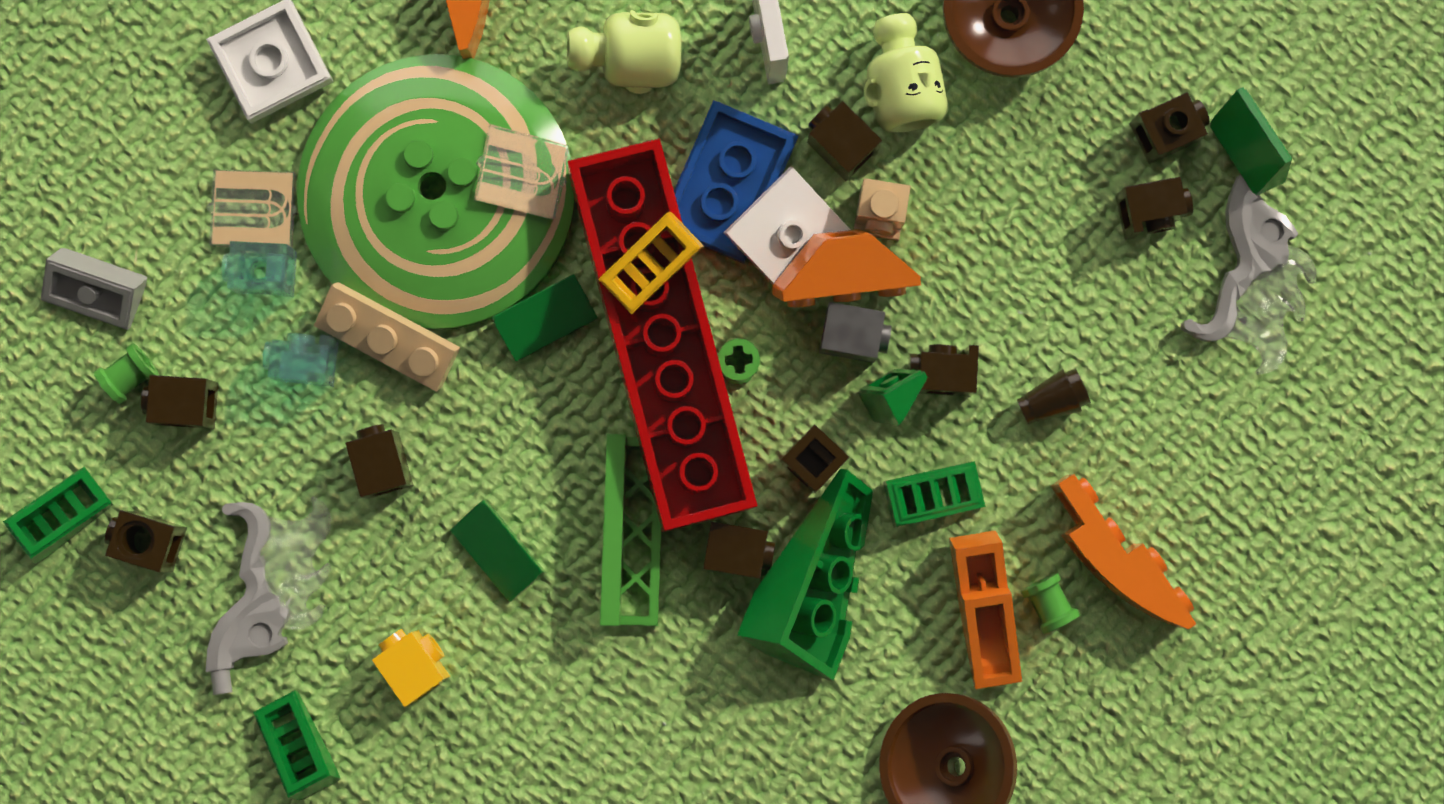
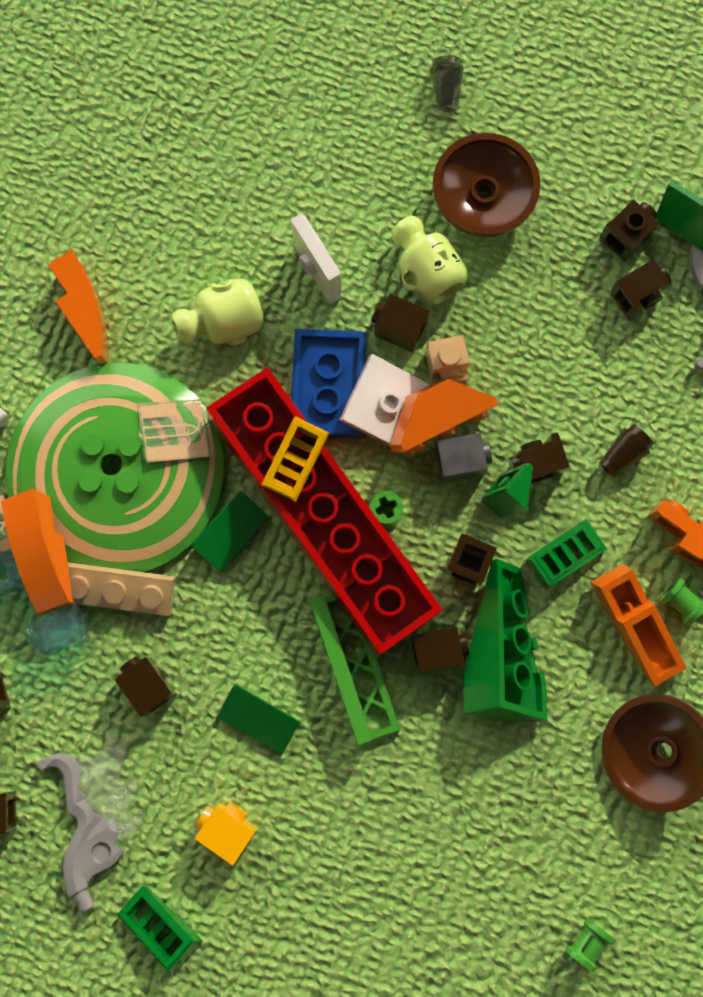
camera: 20 degrees left, 5 degrees down
none -> orange slope [1,488,73,616]

